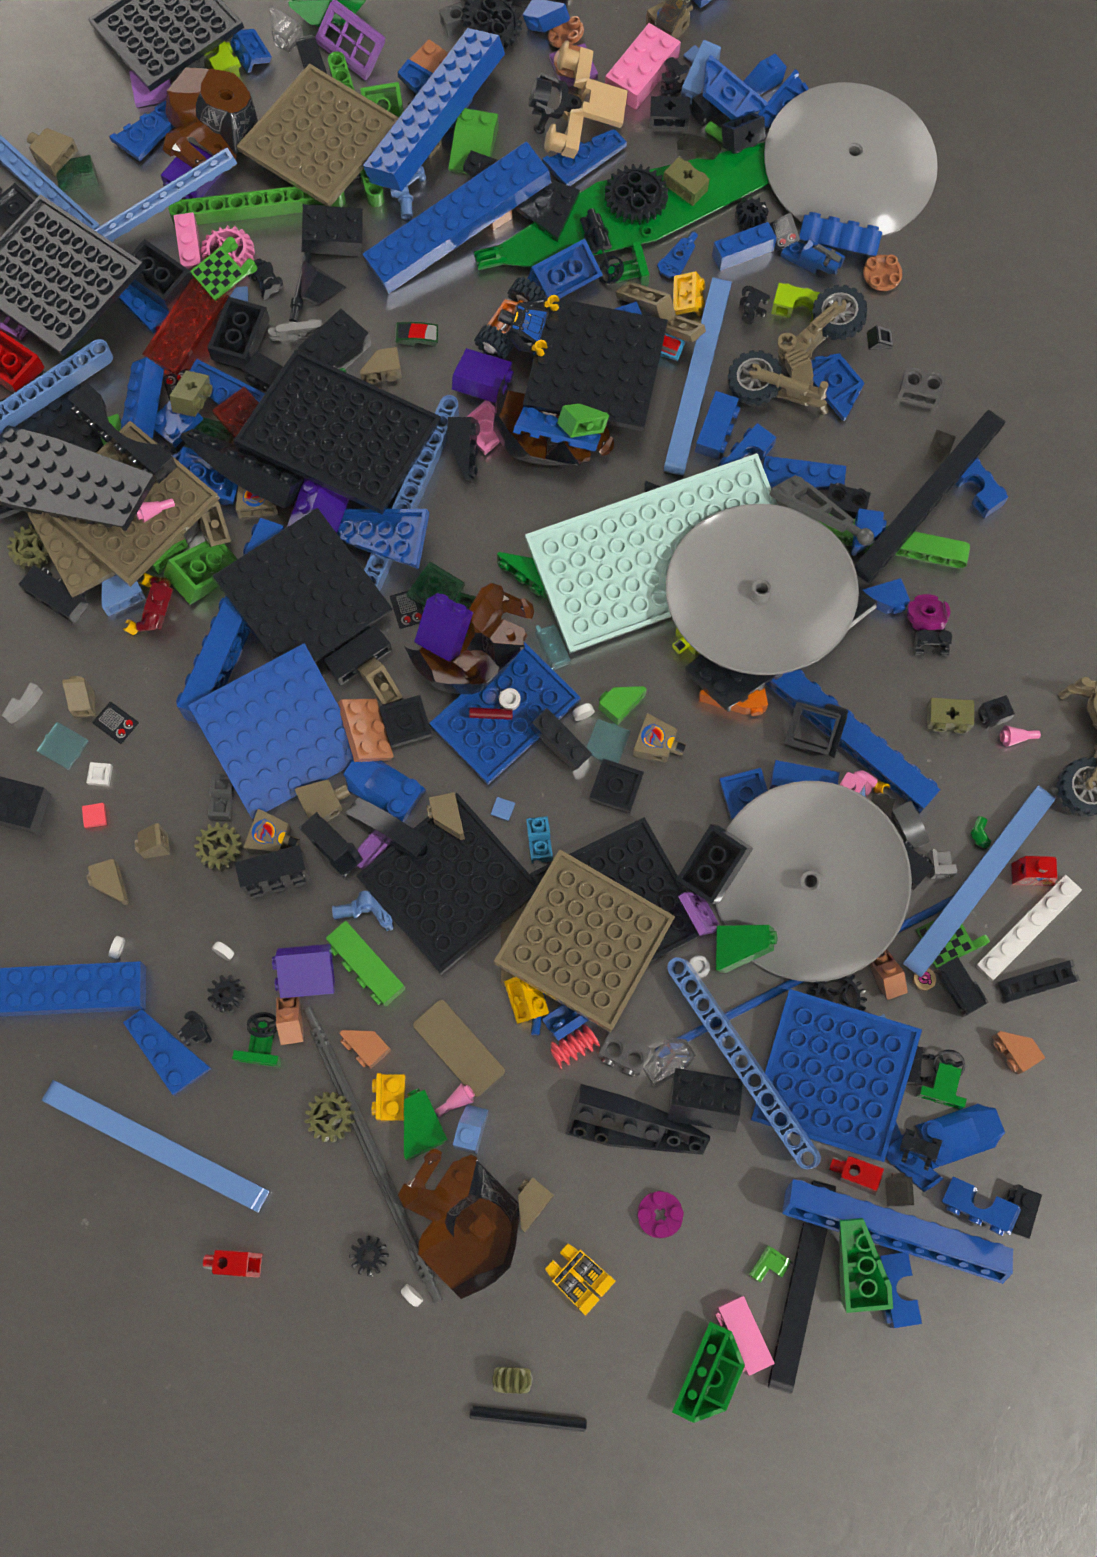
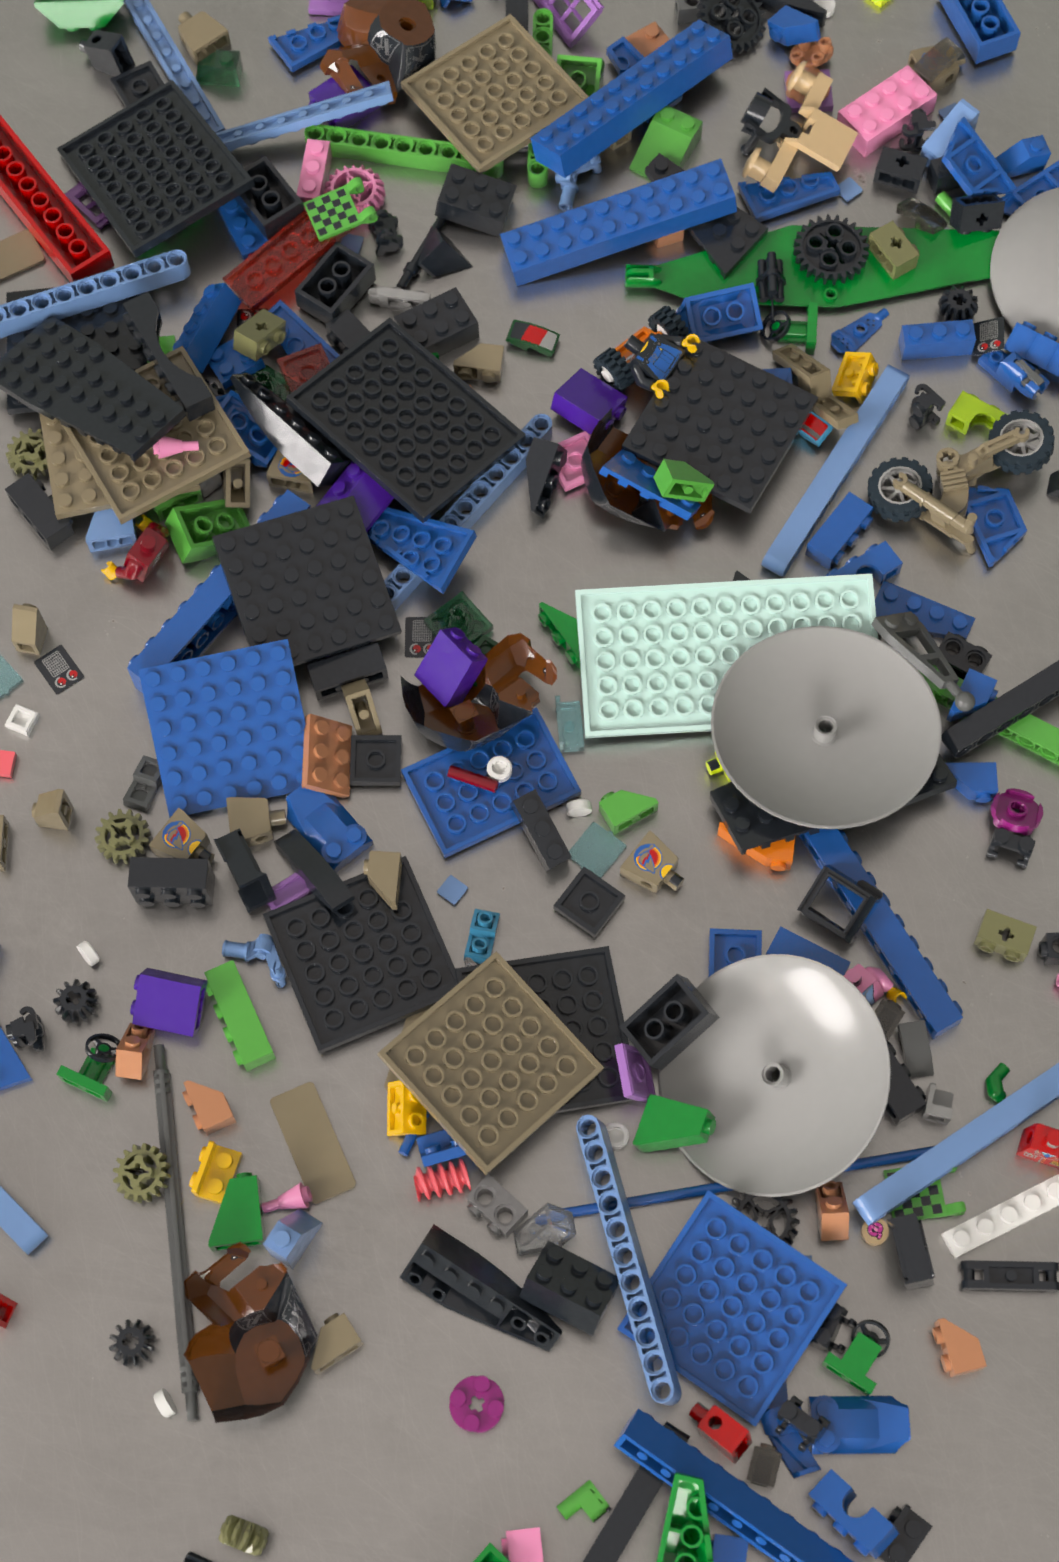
camera: 20 degrees right, 5 degrees down
hips [545,1243,616,1316] -> none
none -> medium blue piece [838,177,863,202]

